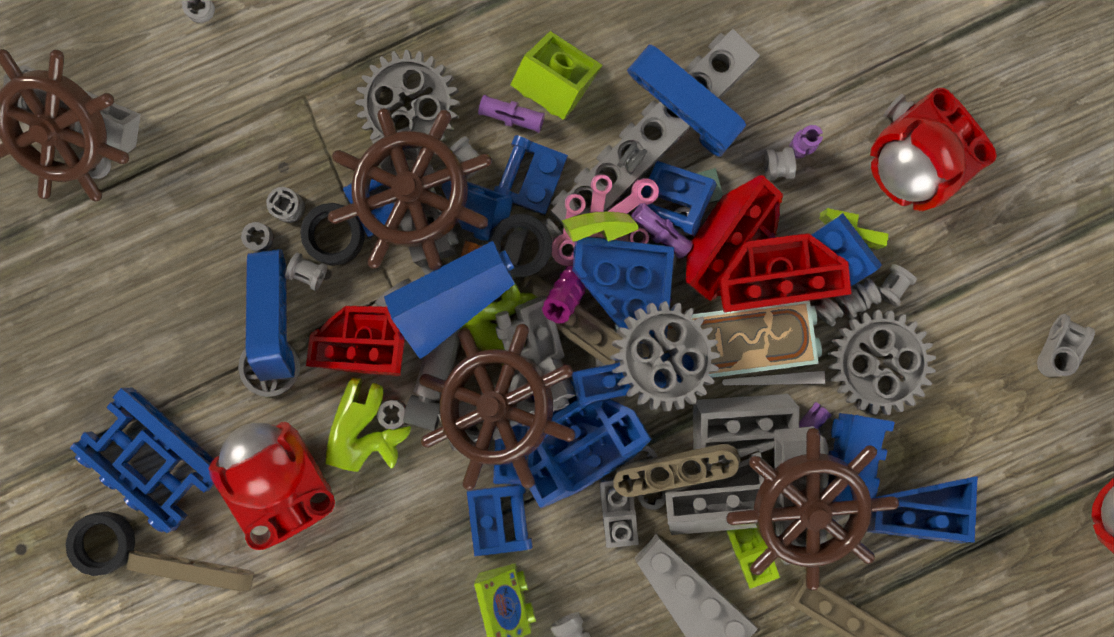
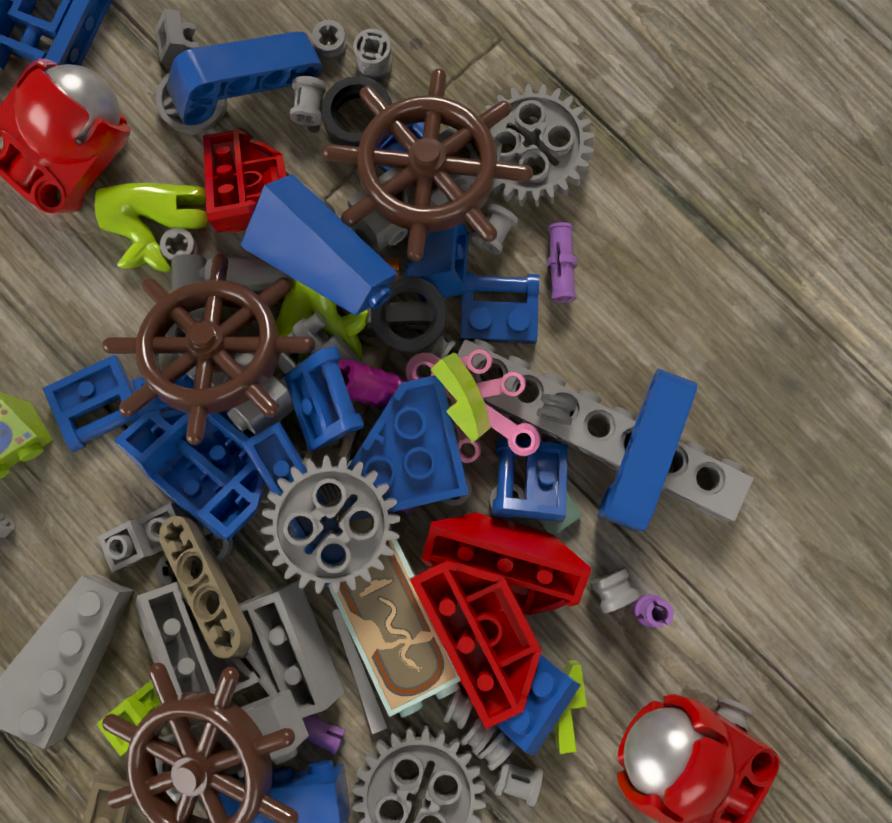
camera: 70 degrees right, 5 degrees down
lime slope [510,31,603,120] -> none
medium lavender pin [631,203,693,258] -> none
none -> light grey tile [155,9,199,64]
none -> blue plate [284,347,364,452]

